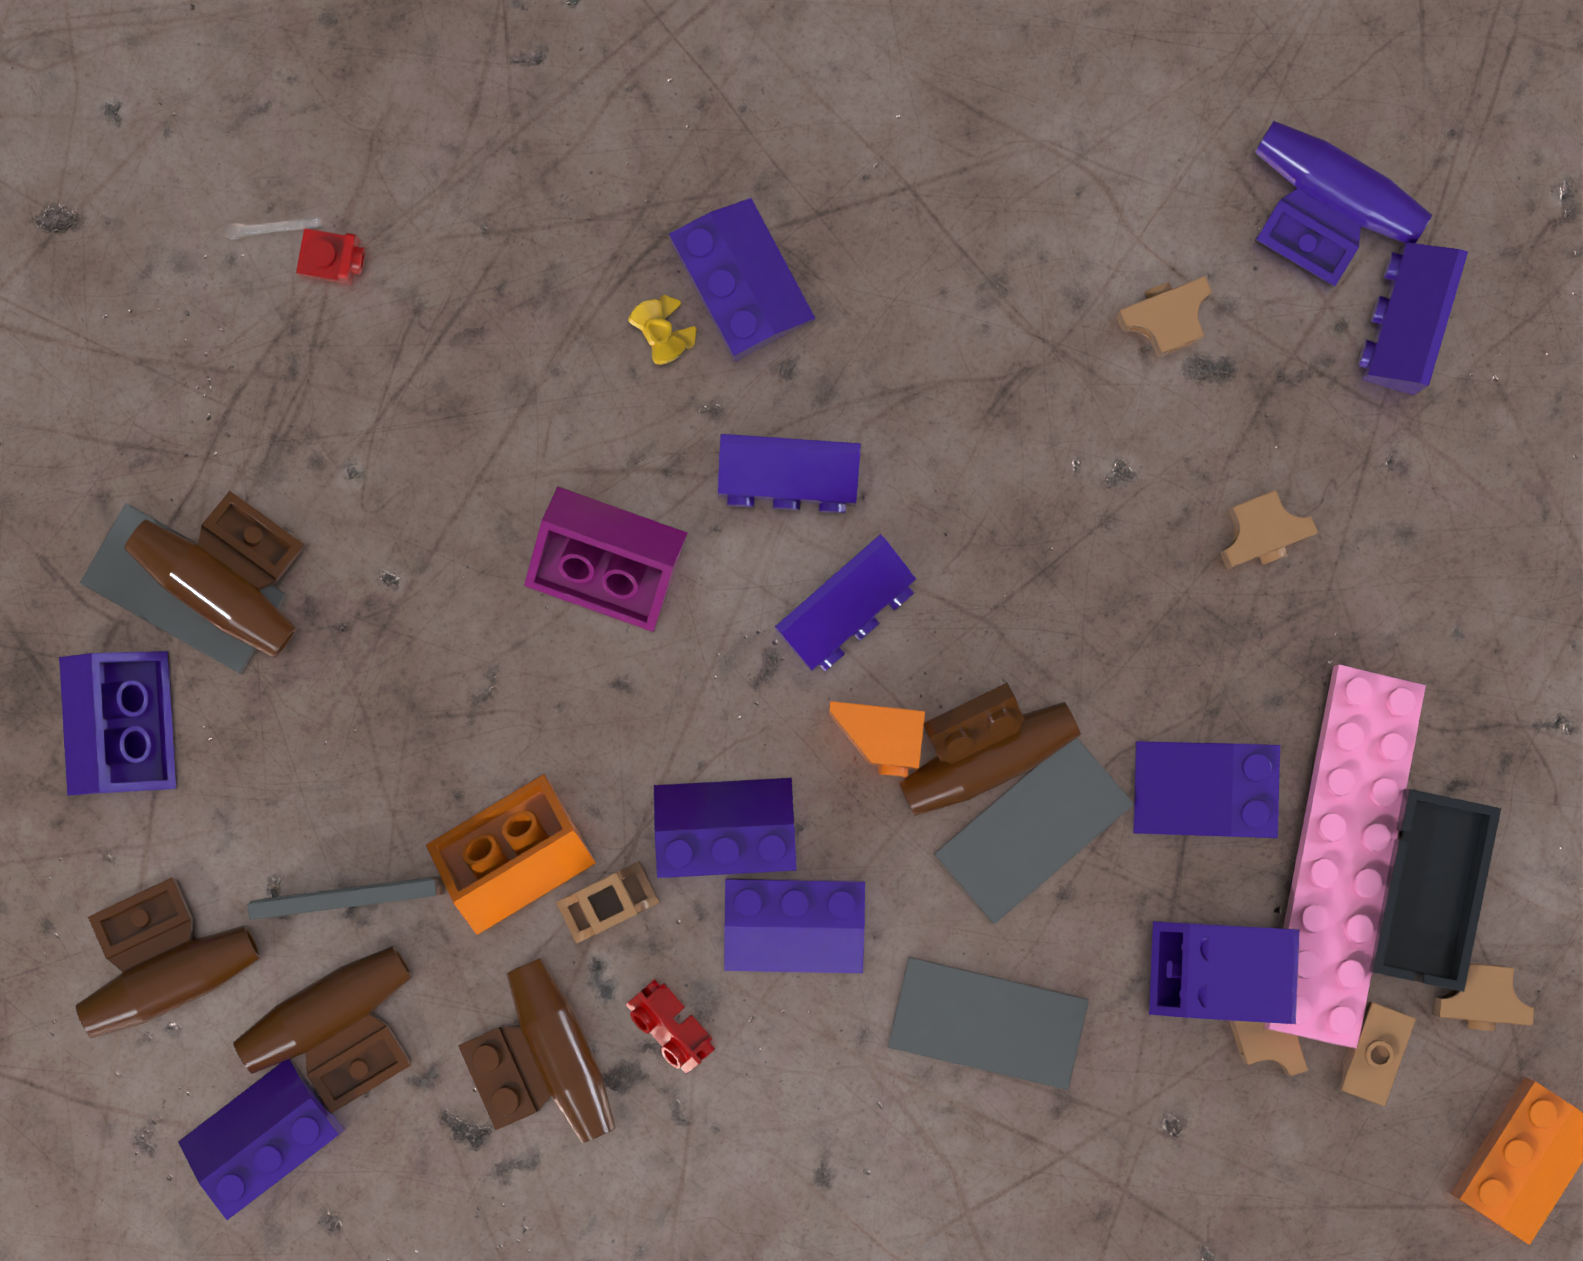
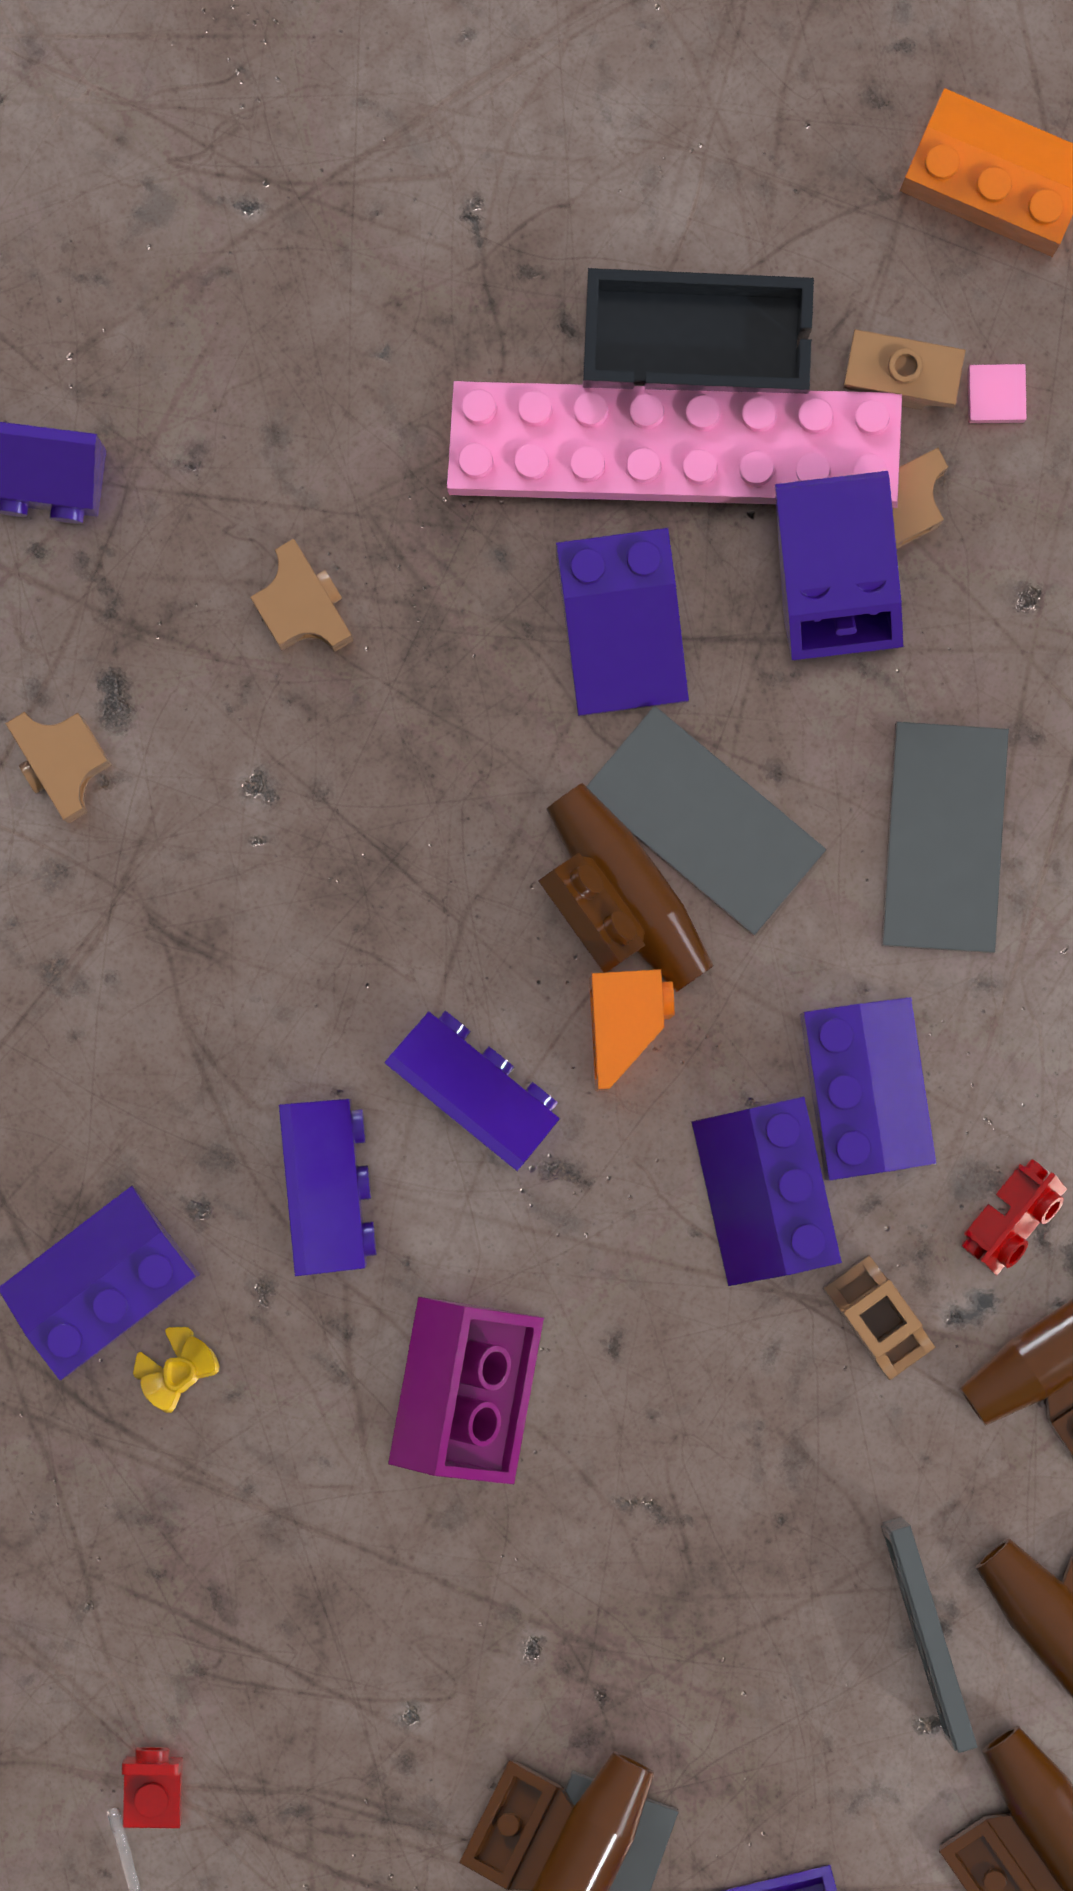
camera: 105 degrees left, 0 degrees up
orange slope [426,774,596,935] -> none
medium nougat brick [1432,963,1534,1031] -> none
none -> bright pink tile [968,364,1026,423]

